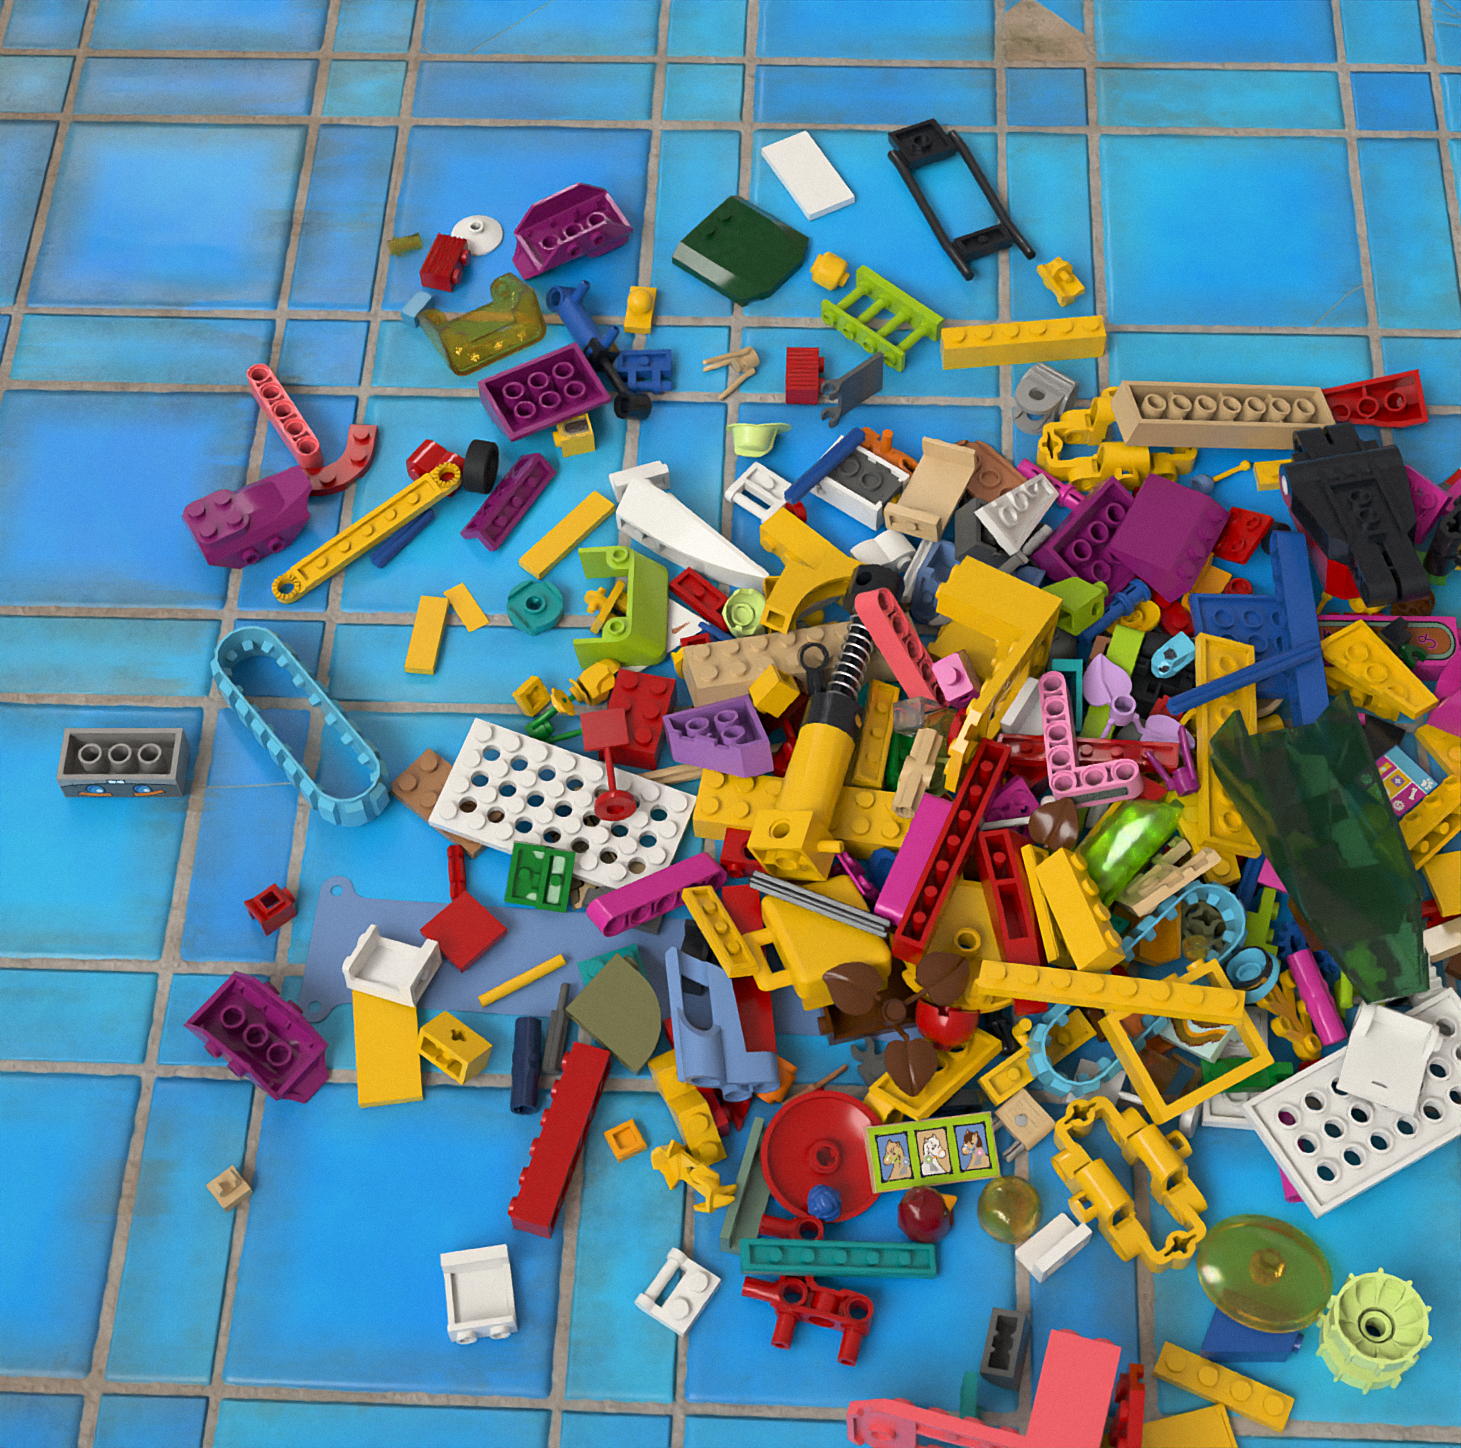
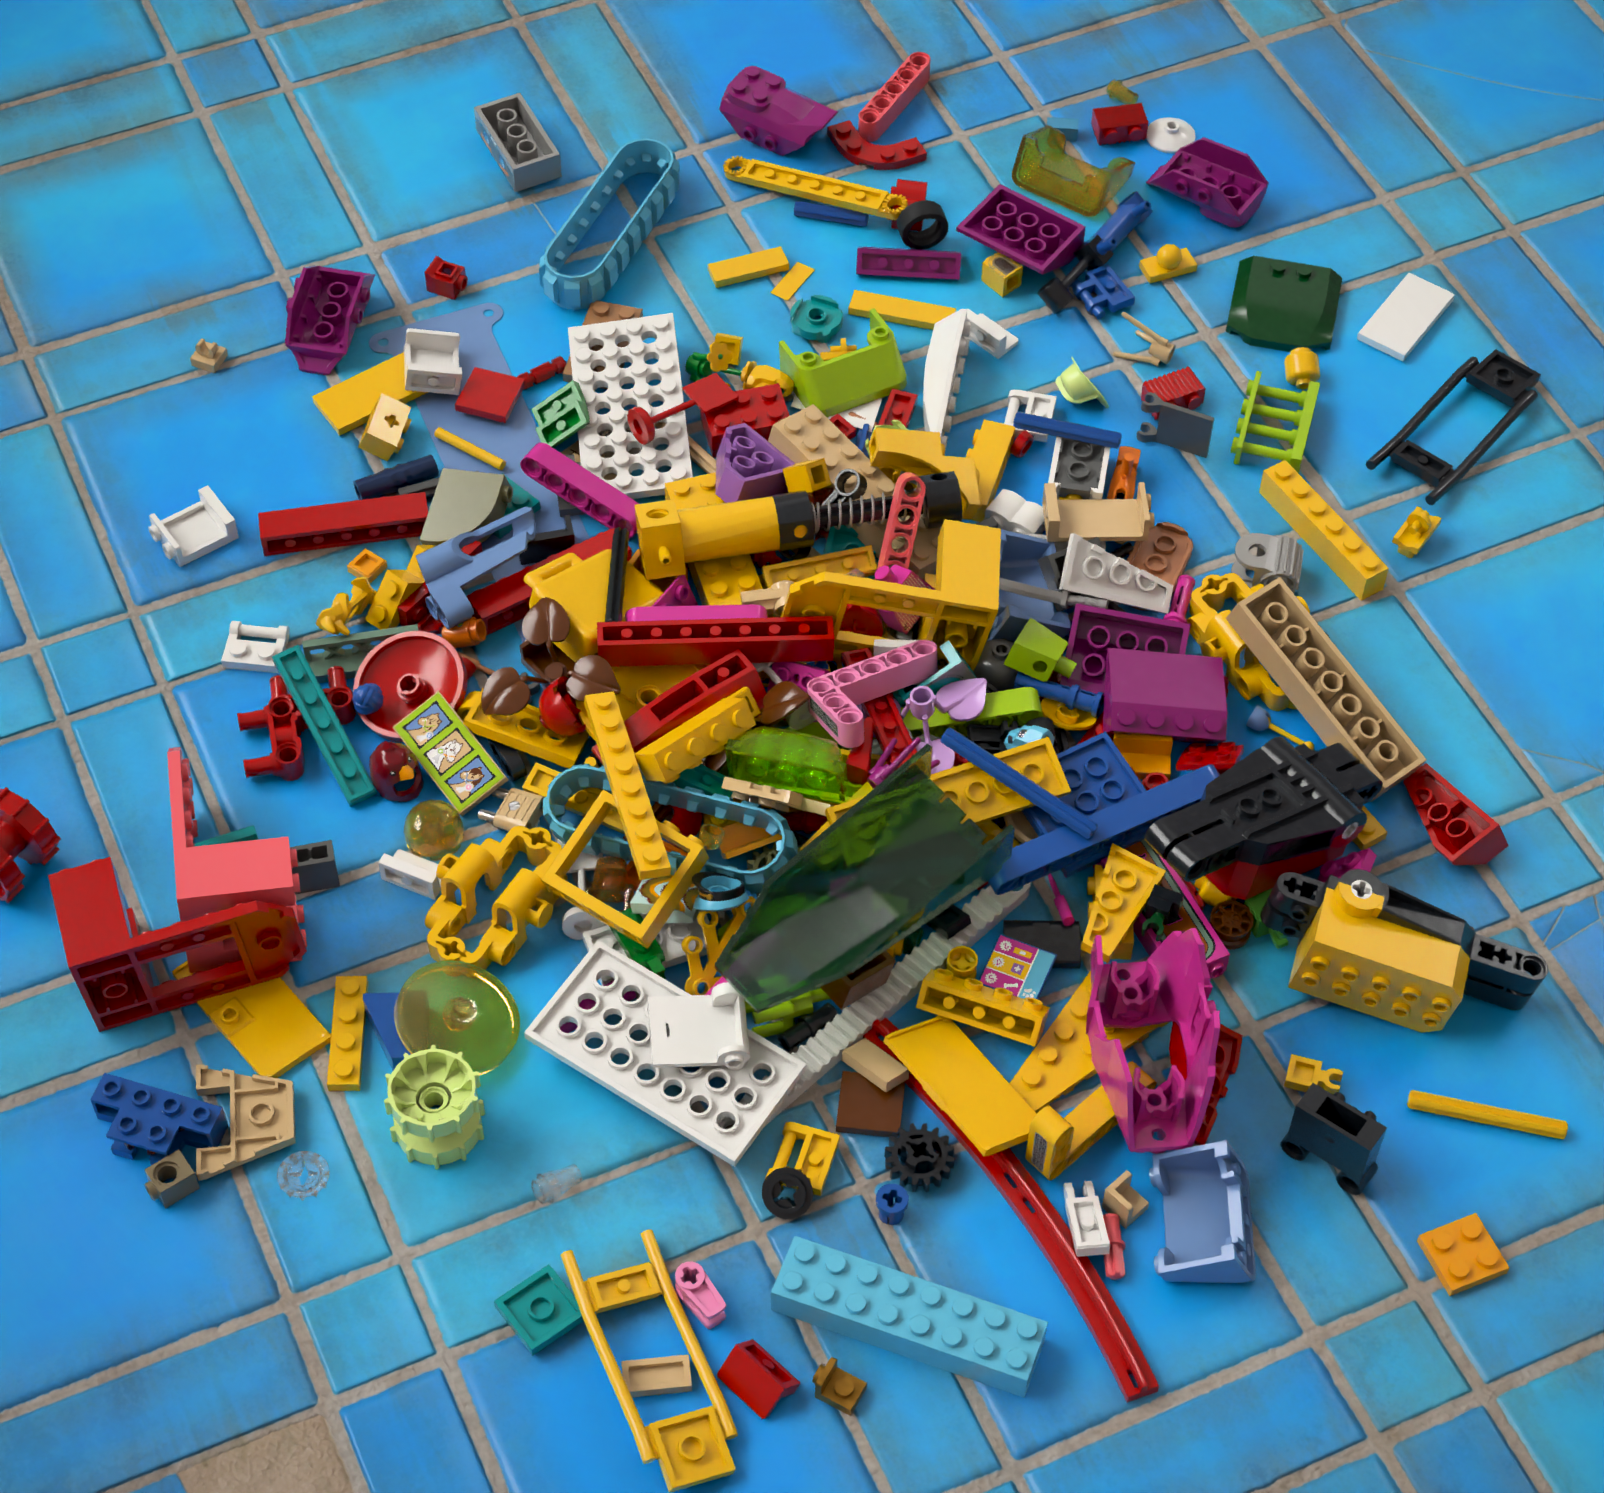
camera: 60 degrees right, 5 degrees down
yellow tile [681,885,760,978] -> none

